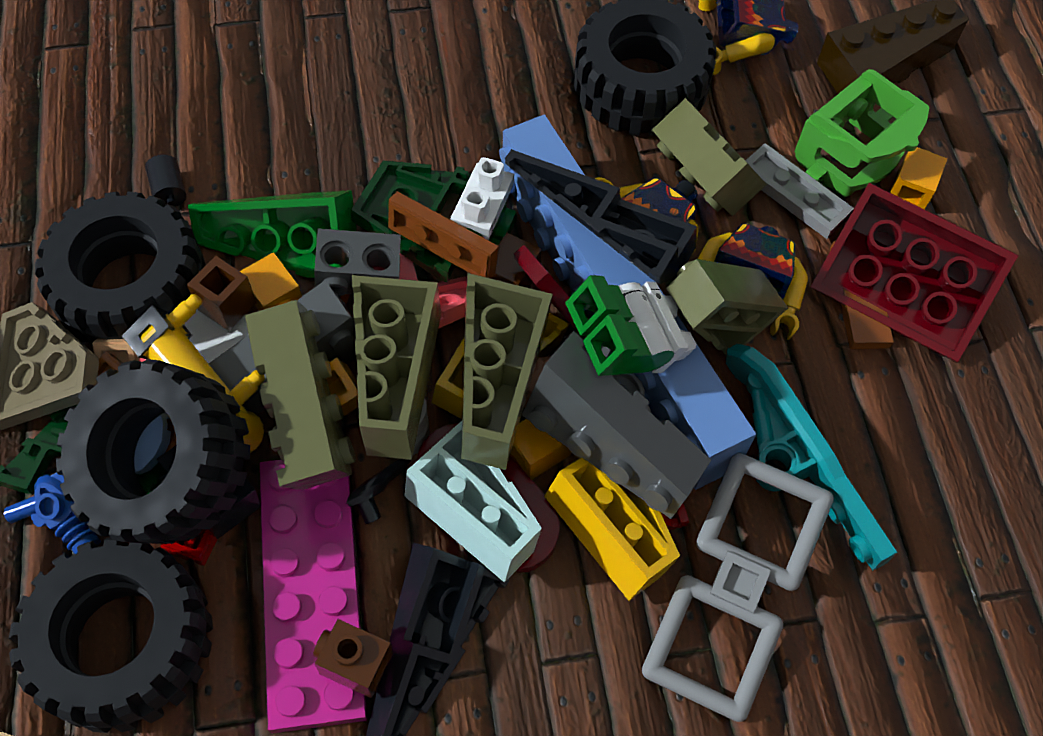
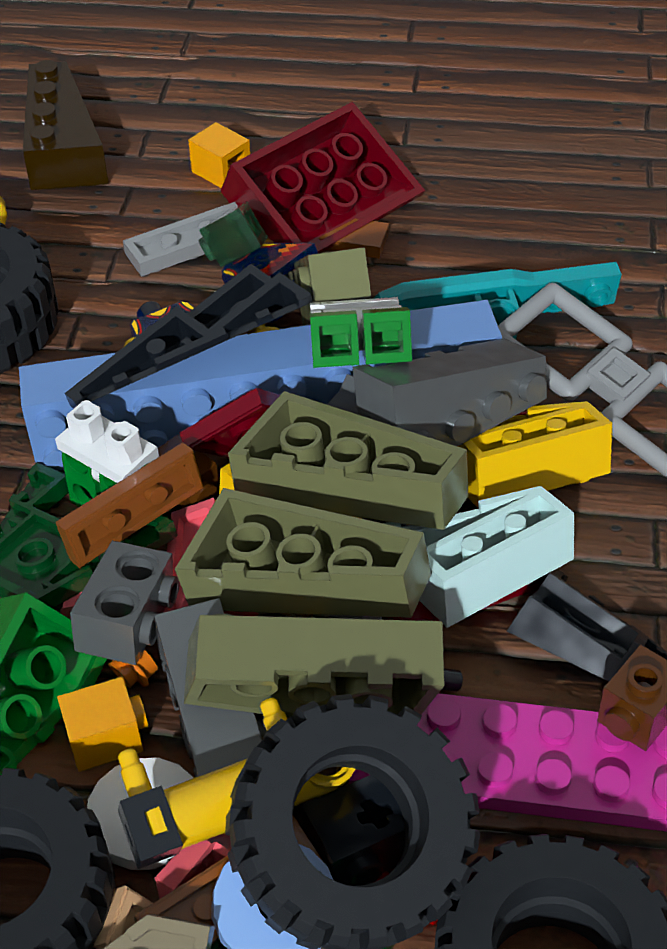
camera: 70 degrees left, 15 degrees down
reddish brown brick [187,256,257,331] -> none
olive wedge [652,98,767,216] -> none
bright green animal [794,69,930,198] -> none
none -> clear green slope [198,200,268,267]

